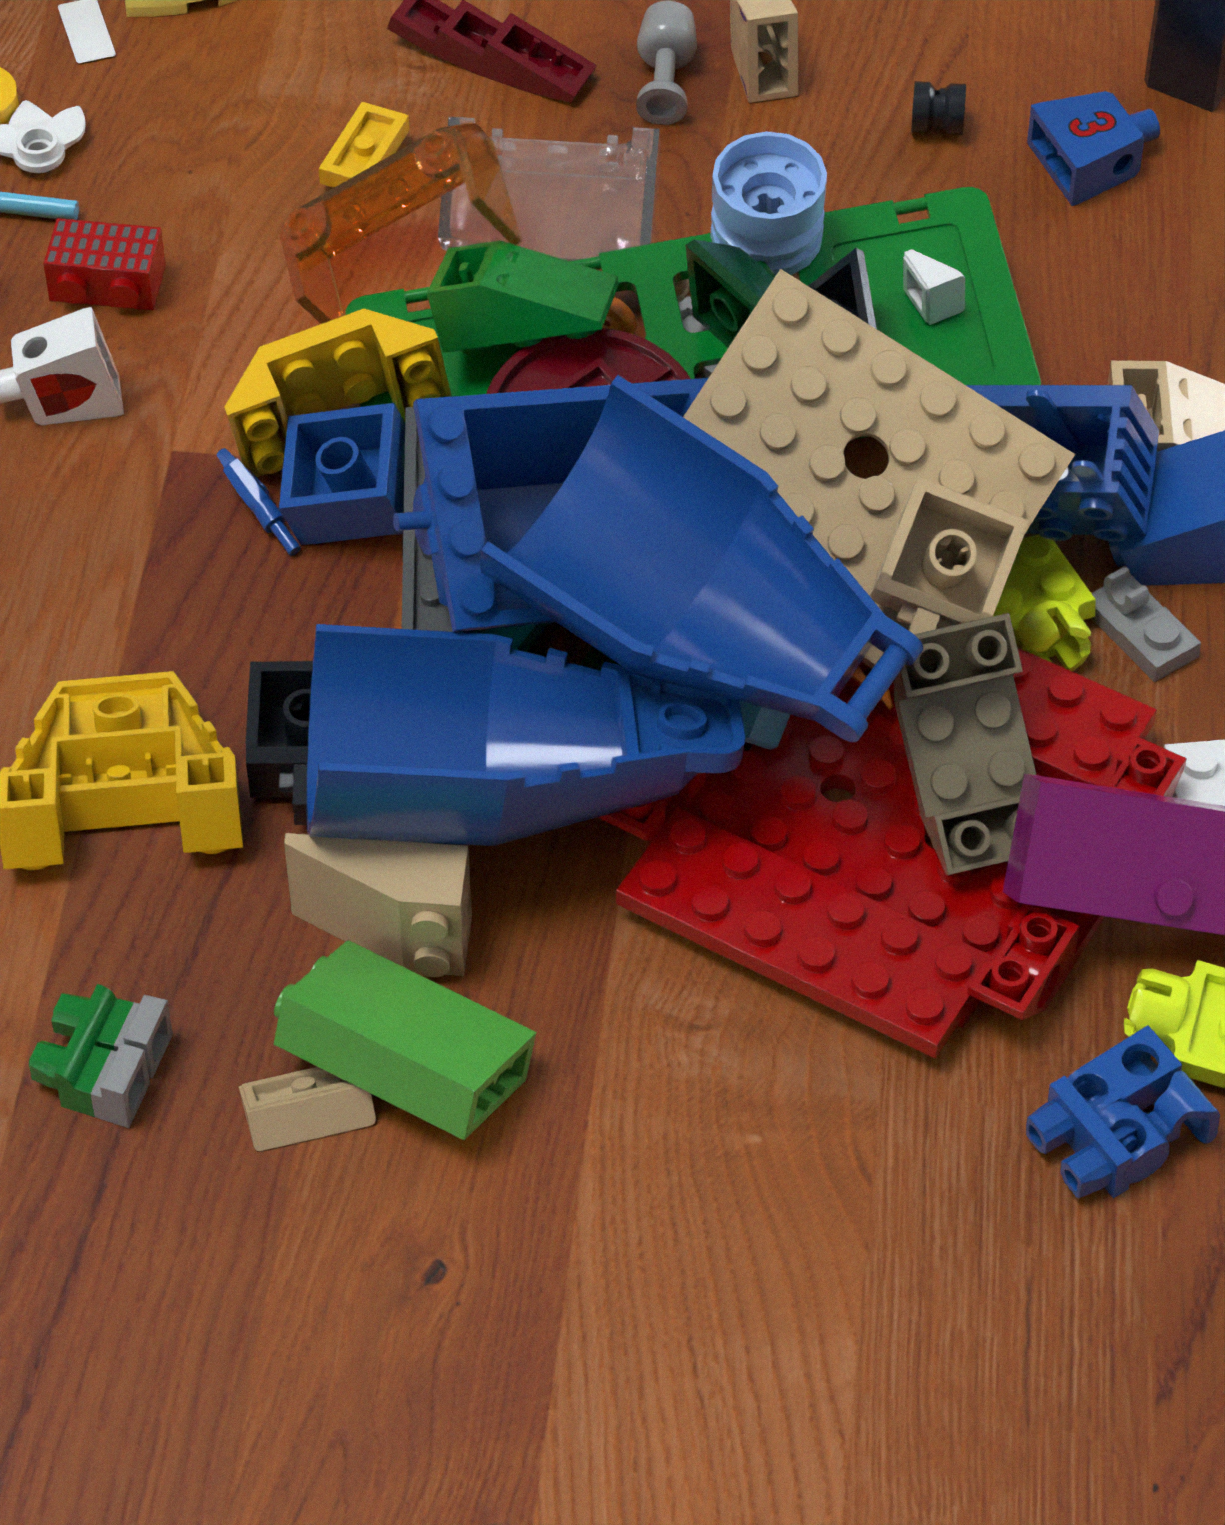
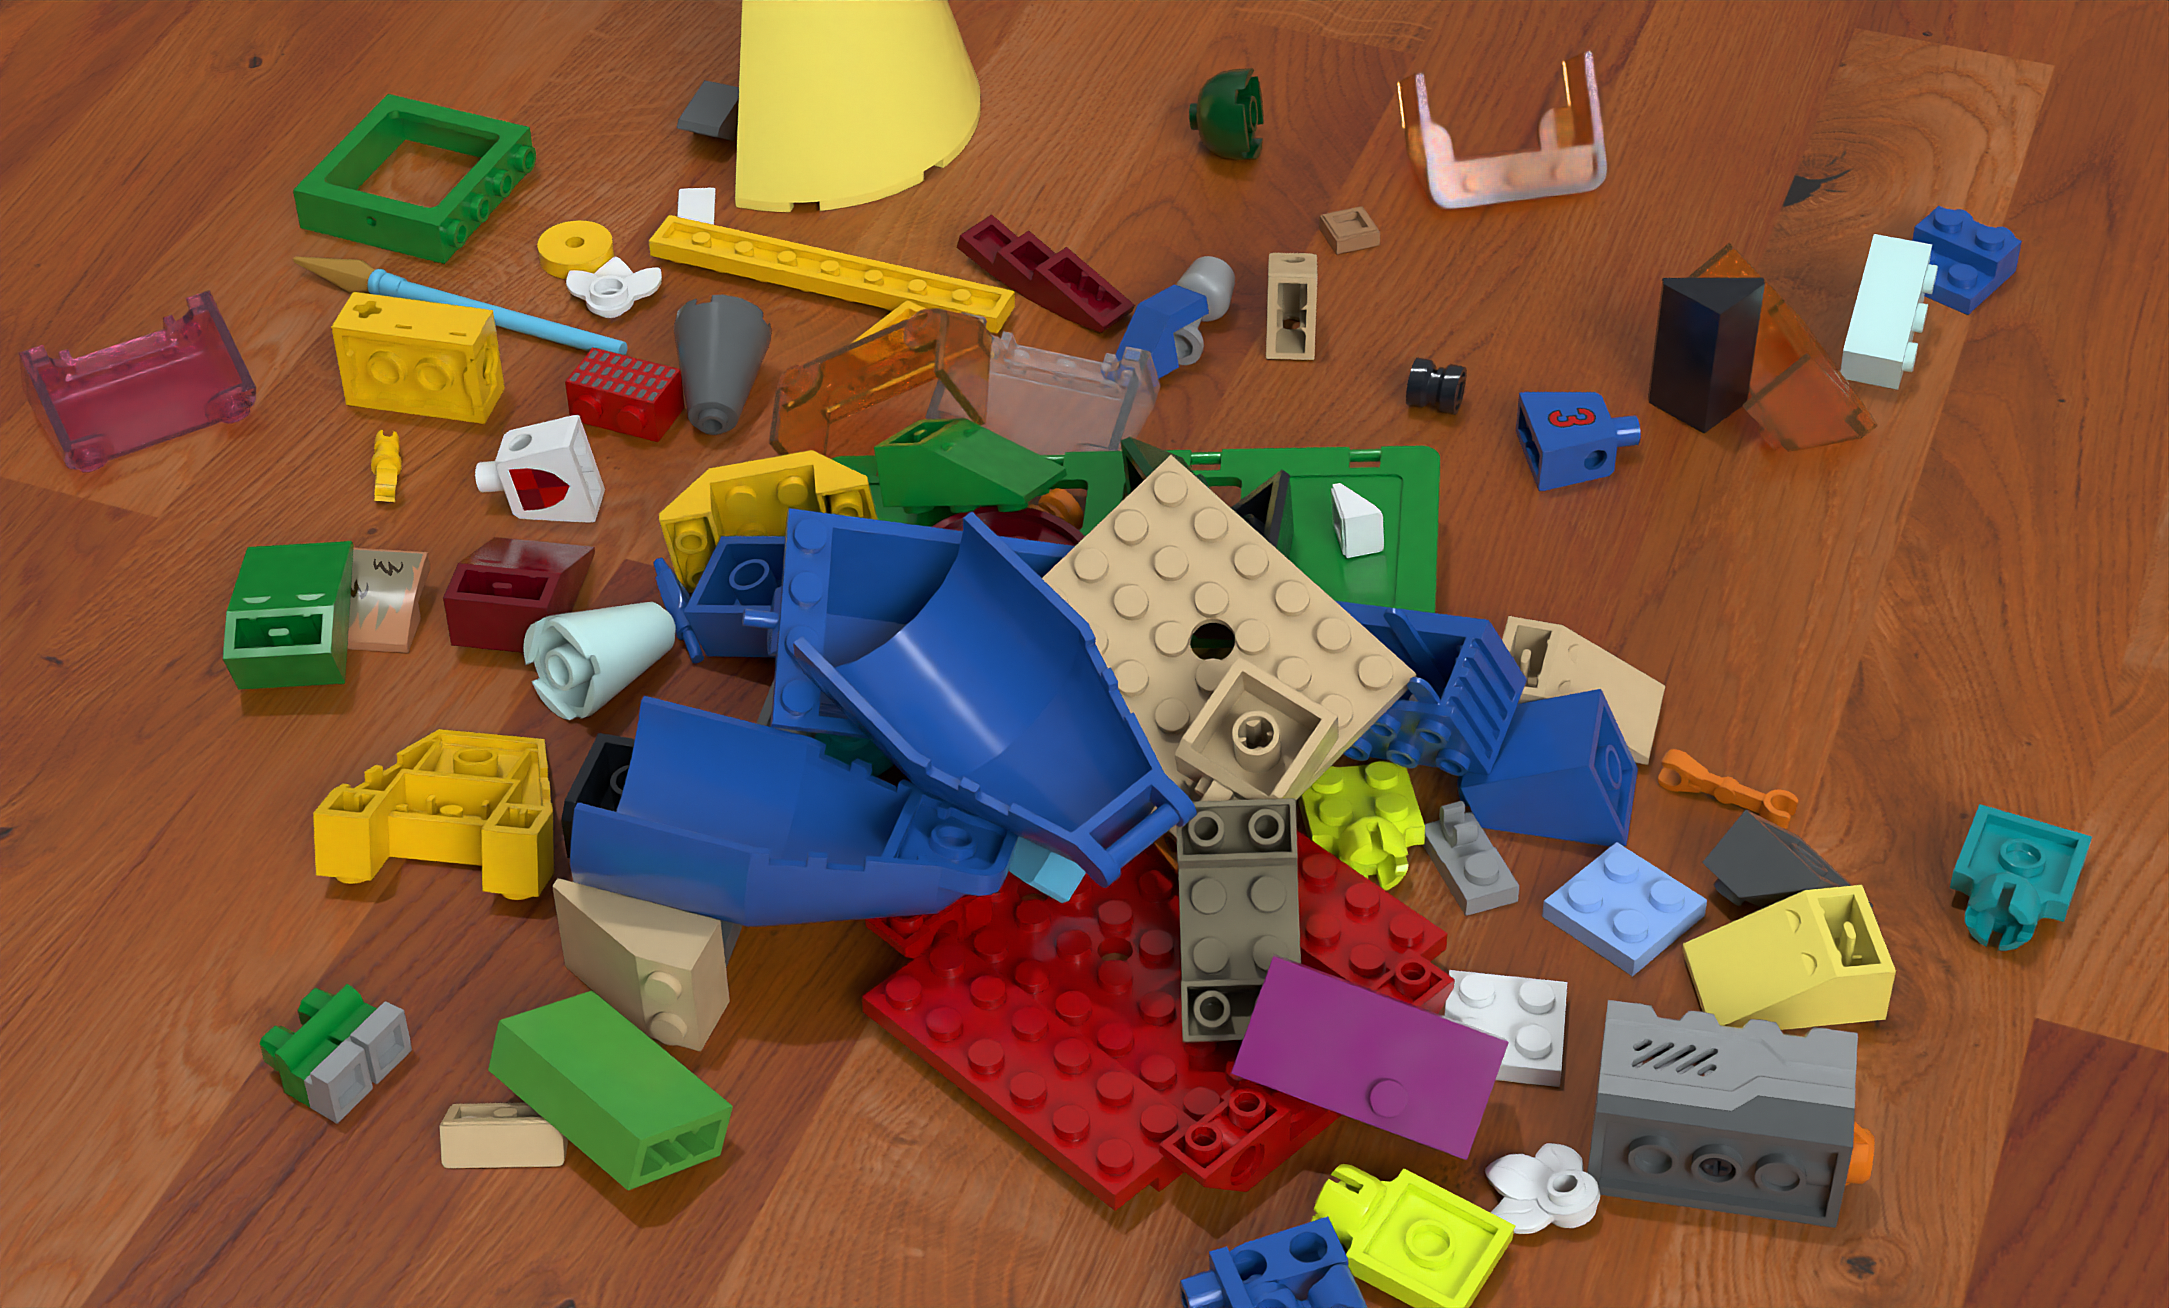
camera: 15 degrees right, 10 degrees down
light blue wheel [710,131,827,276] -> none
none -> dark red slope [443,537,595,653]
none -> light aqua cone [523,602,676,720]
none -> yellow plate [649,215,1015,333]
none -> dark grey cone [673,294,772,435]
none -> blue slope [1110,284,1209,387]

